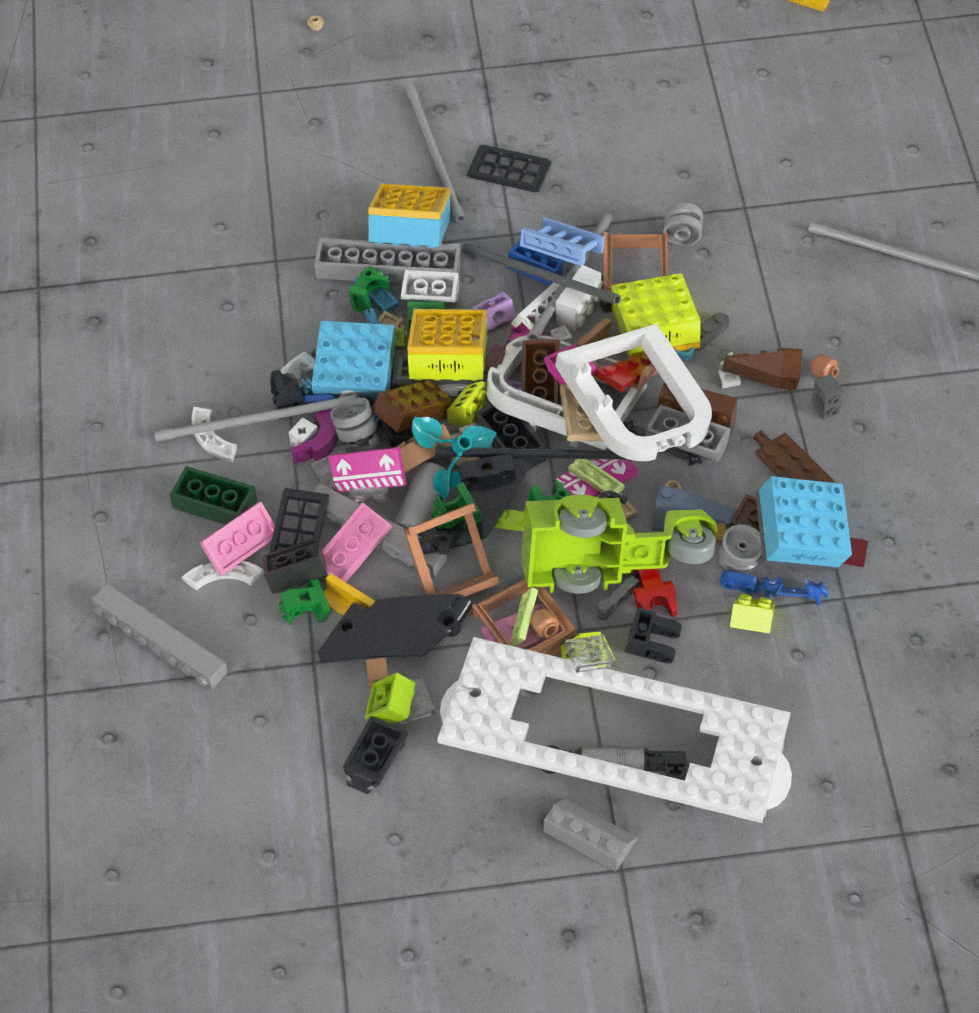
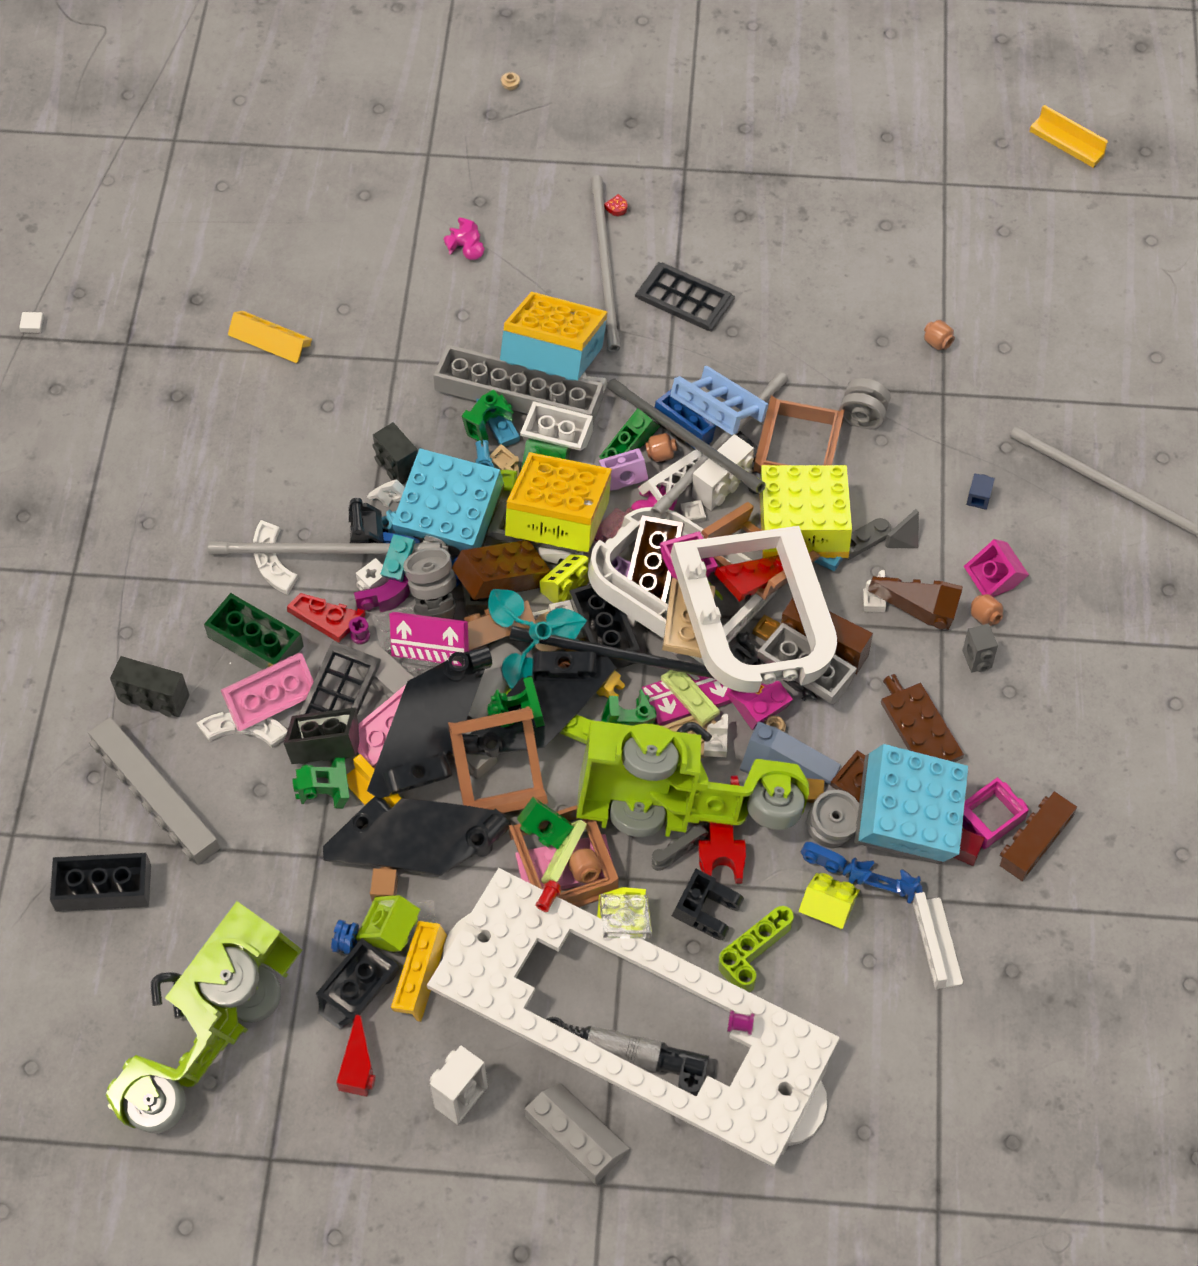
camera: 10 degrees right, 5 degrees up
none -> black brick [50,853,151,912]
none -> lime piece [106,901,302,1133]
none -> pearl dark grey brick [110,656,190,717]
none -> yellow panel [228,311,312,363]
none -> wing [287,593,366,643]
none -> blue wheel [331,919,359,955]
none -> red slope [336,1015,376,1097]
none -> magenta bush [349,617,370,644]
none -> black panel [367,646,492,799]
none -> pearl dark grey brick [372,422,418,484]
none -> teal plate [380,534,415,582]
none -> yellow panel [391,921,447,1022]
none -> white brick [430,1045,488,1125]
none -> dark pink animal [444,217,485,260]
none -> green brick [517,797,574,849]
none -> red pin [535,880,561,912]
none -> yellow tile [596,671,625,698]
none -> green slope [599,408,660,459]
none -> tile [604,194,628,216]
none -> nougat head [646,433,678,462]
none -> white slope [704,714,728,757]
none -> lime beam [718,906,794,992]
none -> dark pink slope [726,681,793,730]
none -> magenta bush [727,1010,755,1035]
none -> pearl gold tile [752,614,781,641]
none -> dark grey slope [885,509,919,548]
none -> white panel [913,892,963,990]
none -> nougat head [924,320,955,350]
none -> dark pink window [962,777,1029,850]
none -> dark pink slope [964,539,1029,597]
none -> dark blue brick [966,473,995,510]
none -> reddish brown brick [999,791,1077,882]

